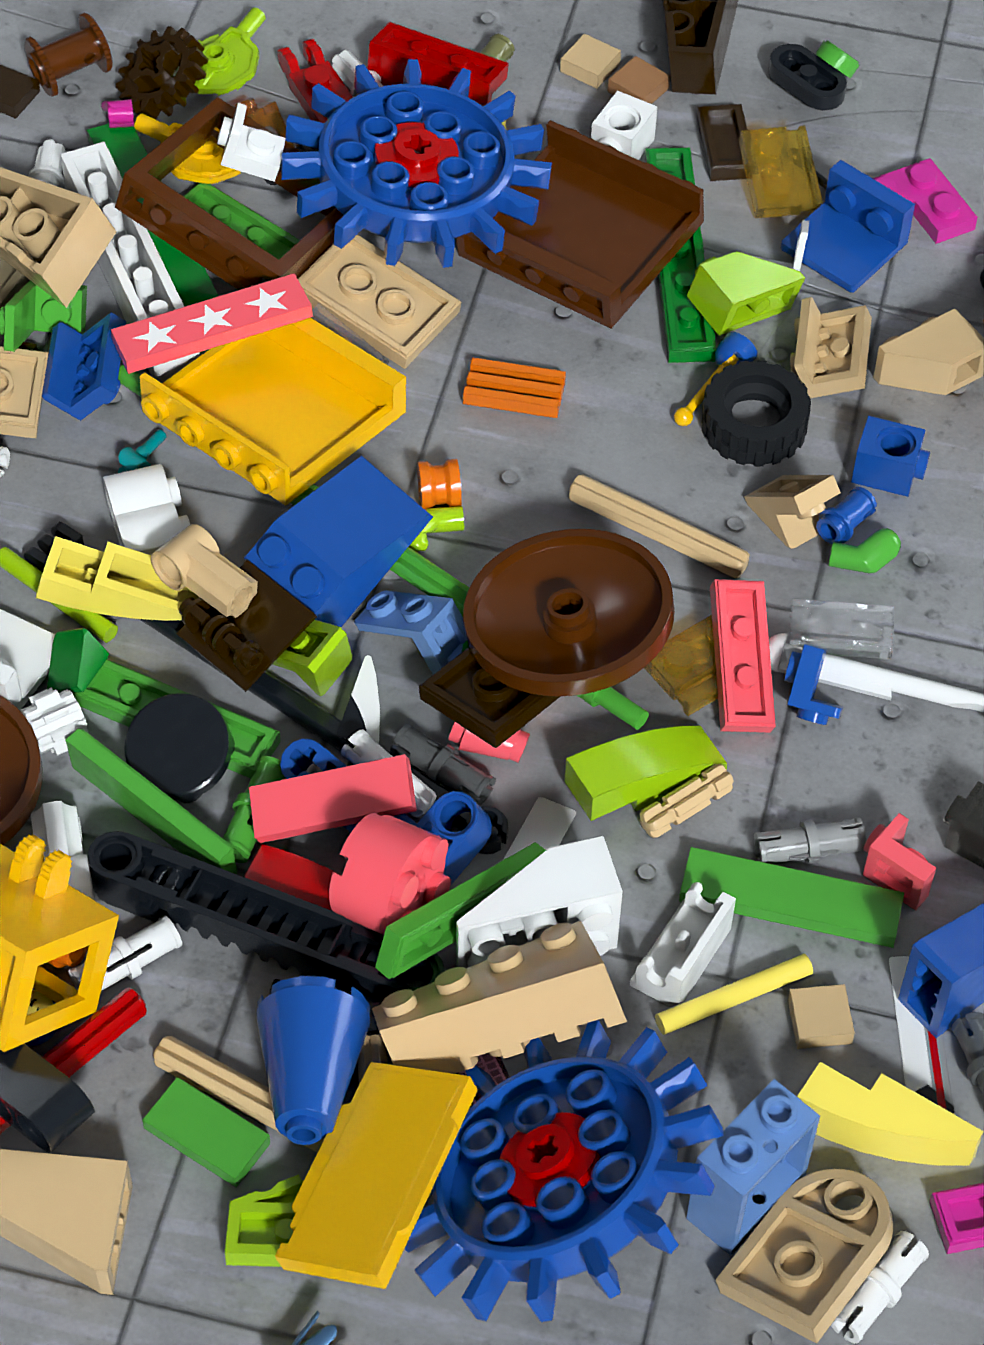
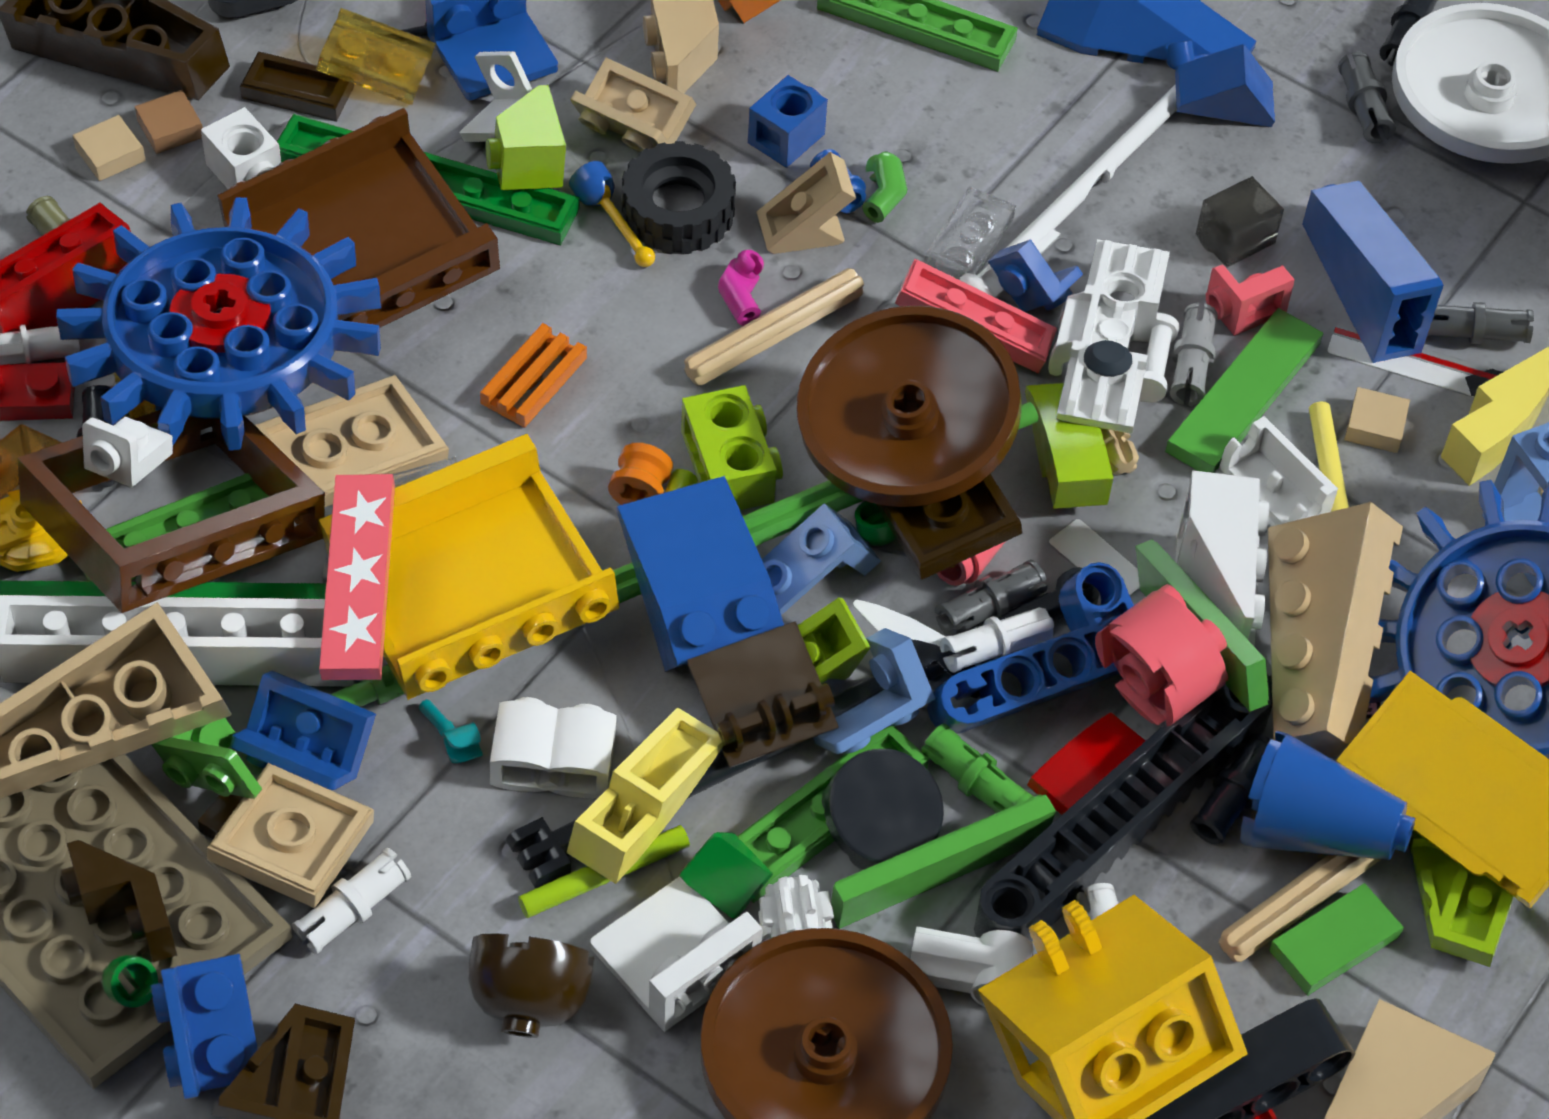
camera: 70 degrees left, 0 degrees up
tan piece [151,524,258,618] -> none
coral tile [249,754,417,843] -> none
none -> lime brick [681,385,783,510]
none -> dark pink arm [718,250,764,326]
none -> medium blue bracket [813,628,935,754]
none -> white piece [1048,239,1179,434]

